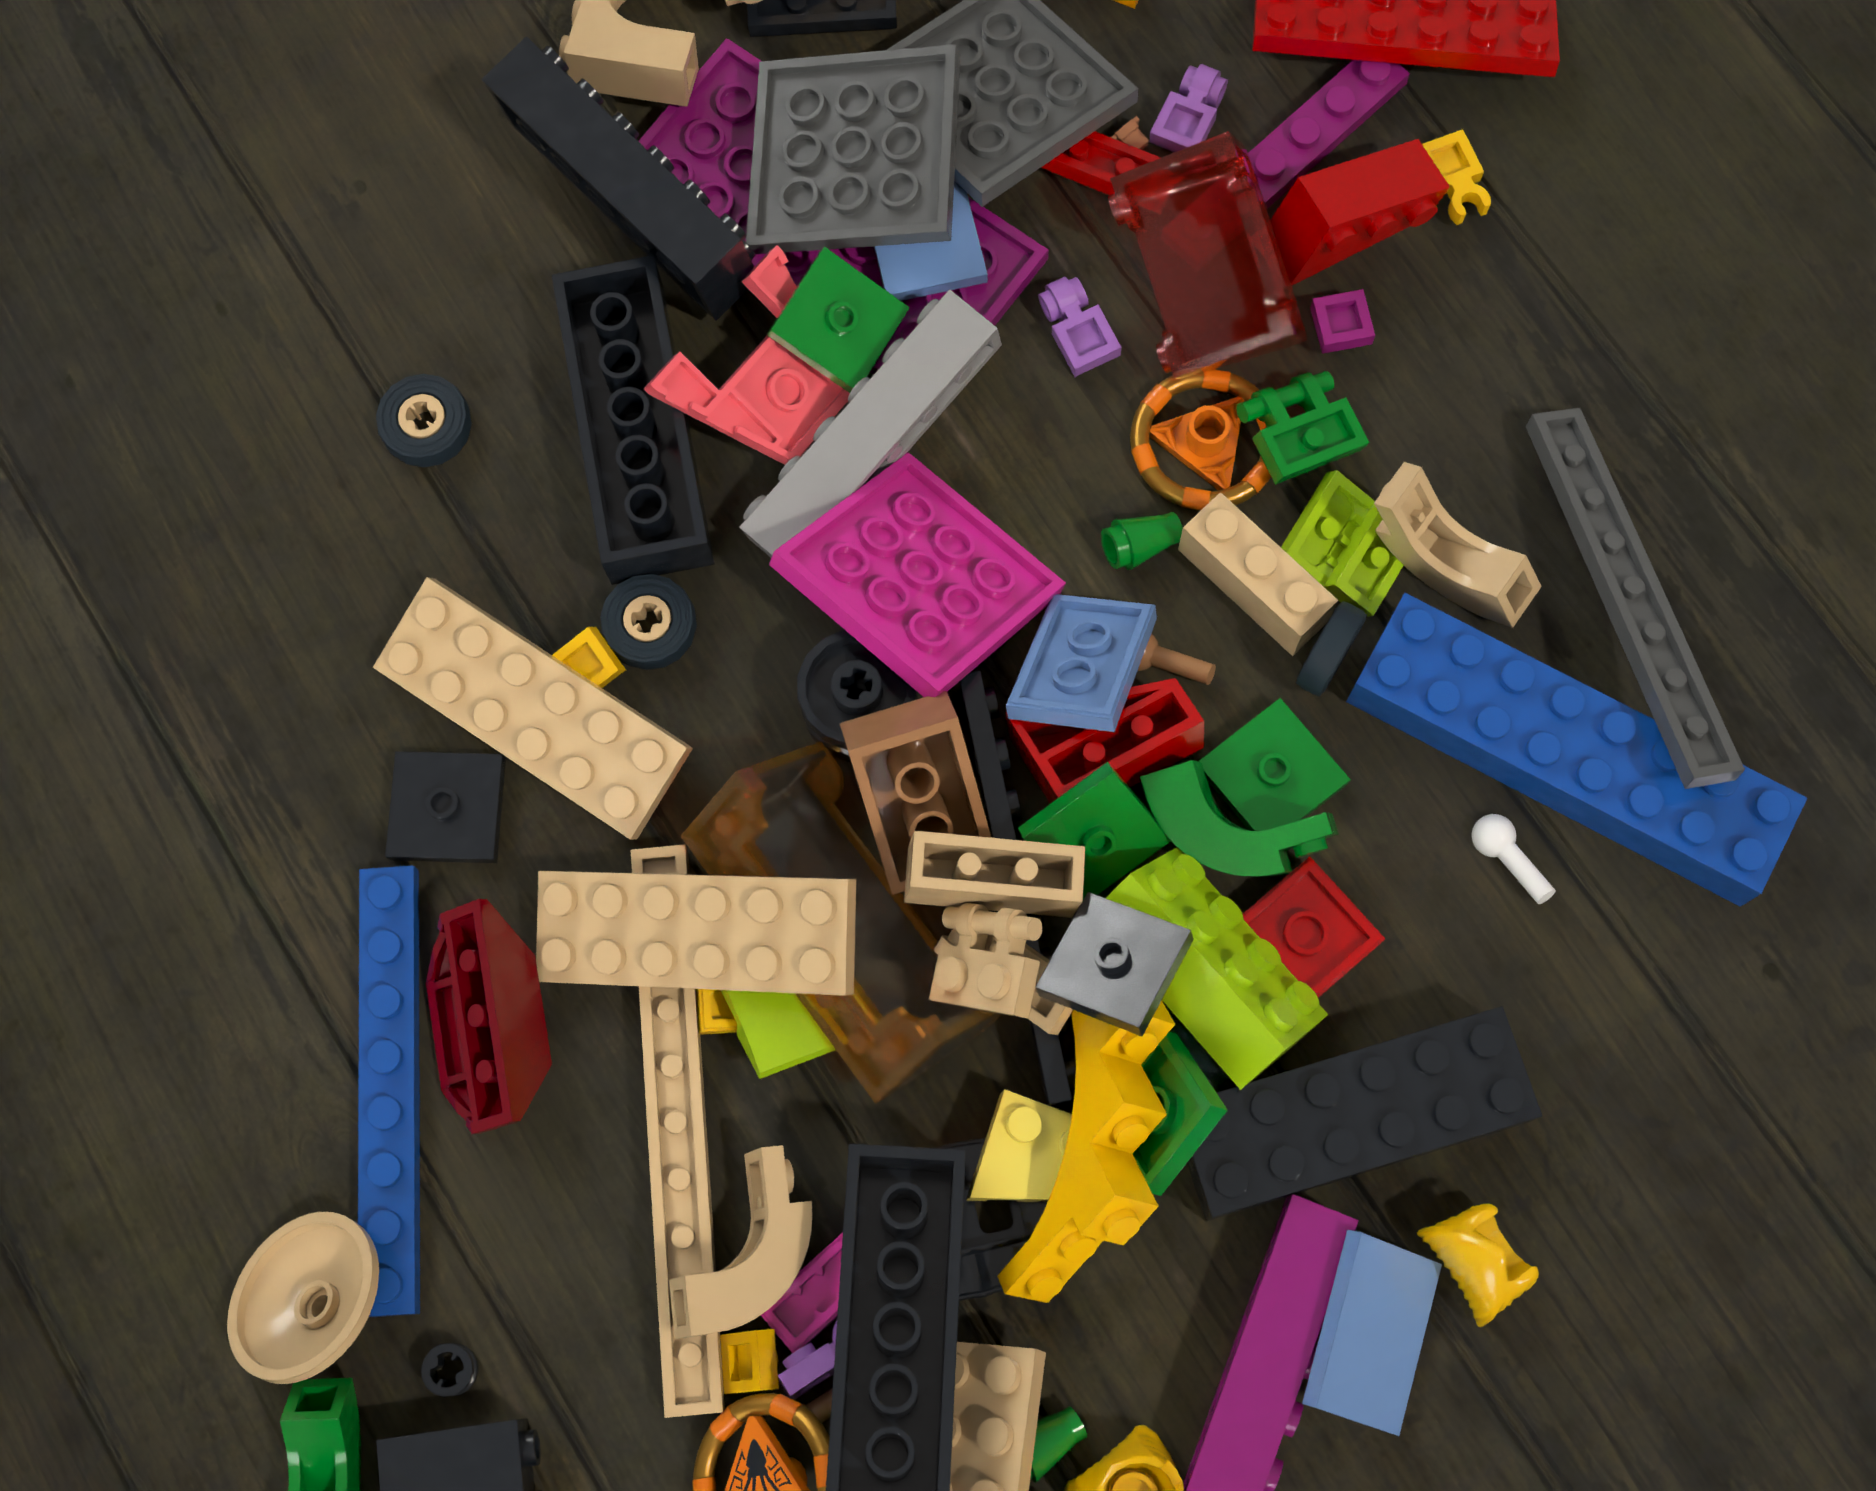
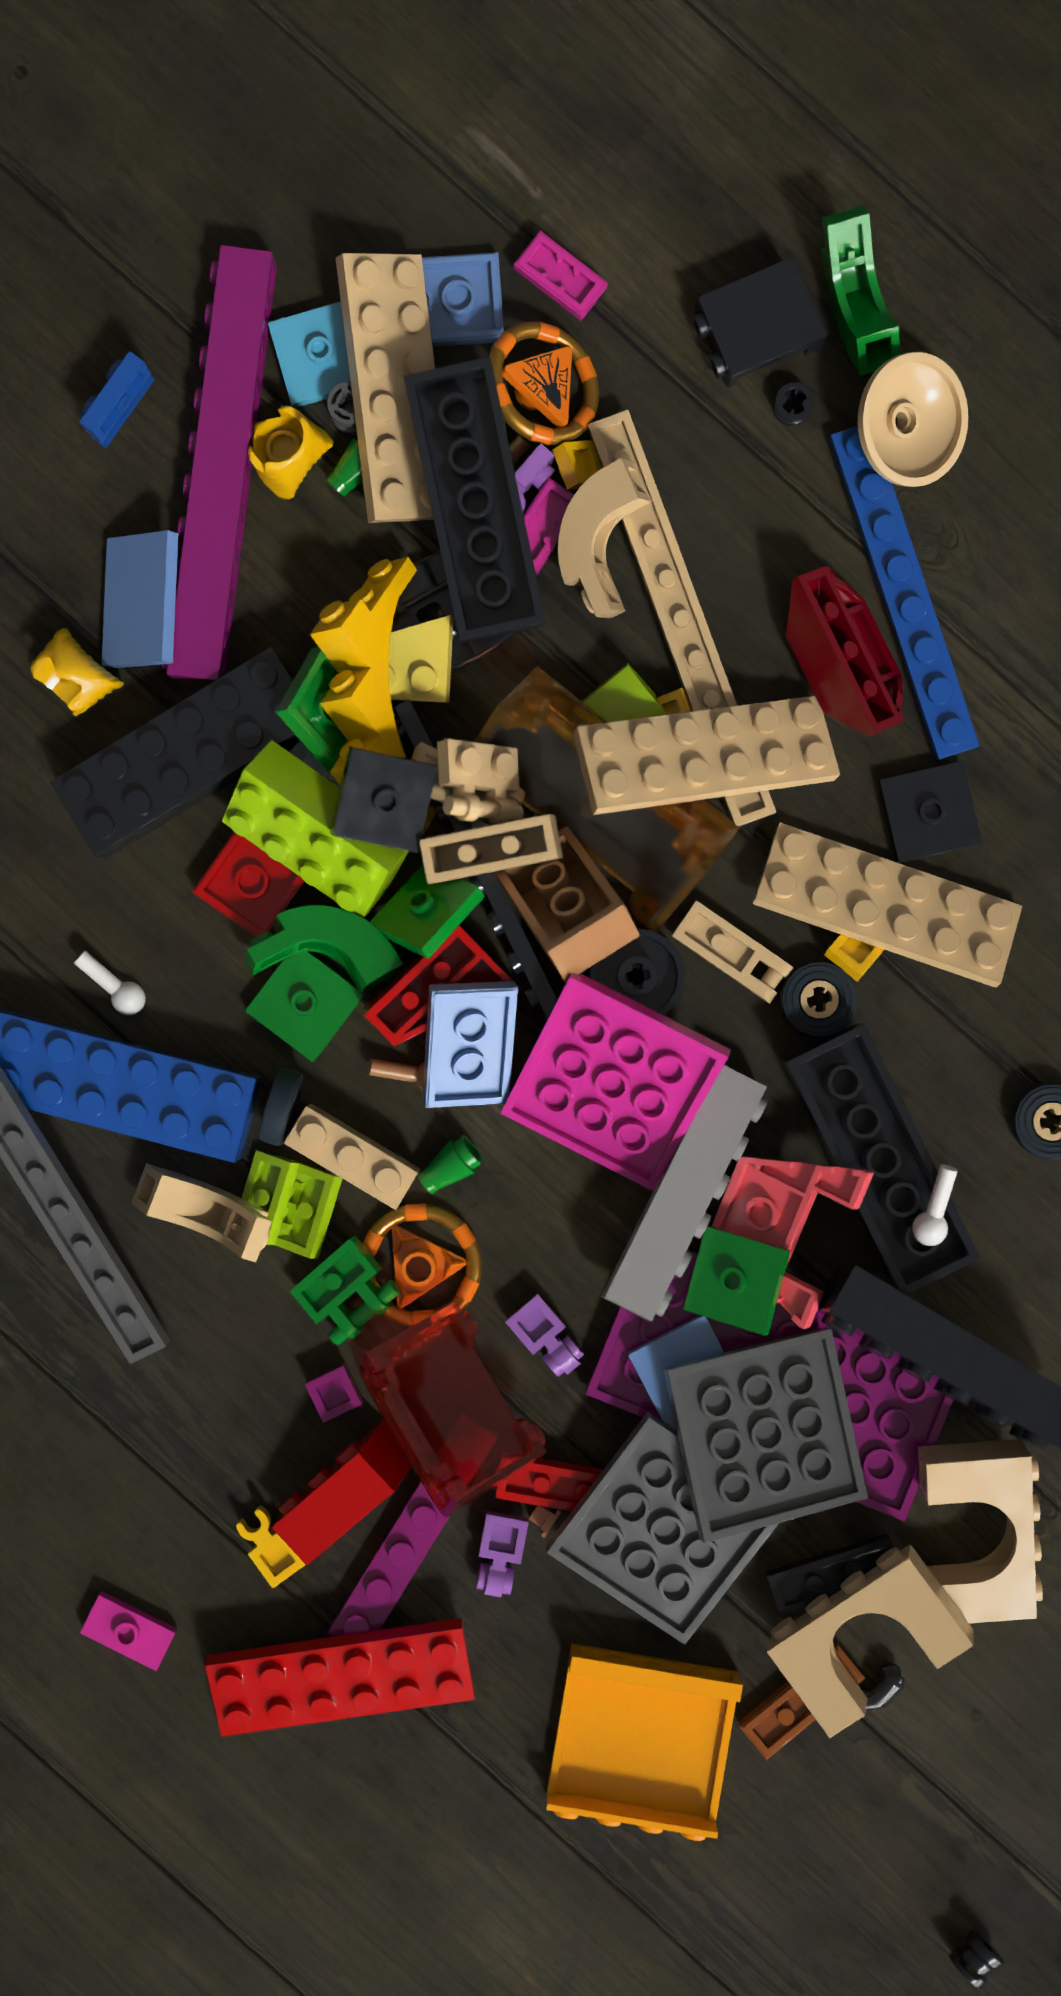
camera: 160 degrees right, 15 degrees up
none -> dark pink plate [80,1591,178,1671]
none -> tan plate [671,900,794,1004]
none -> white bar [912,1164,958,1246]

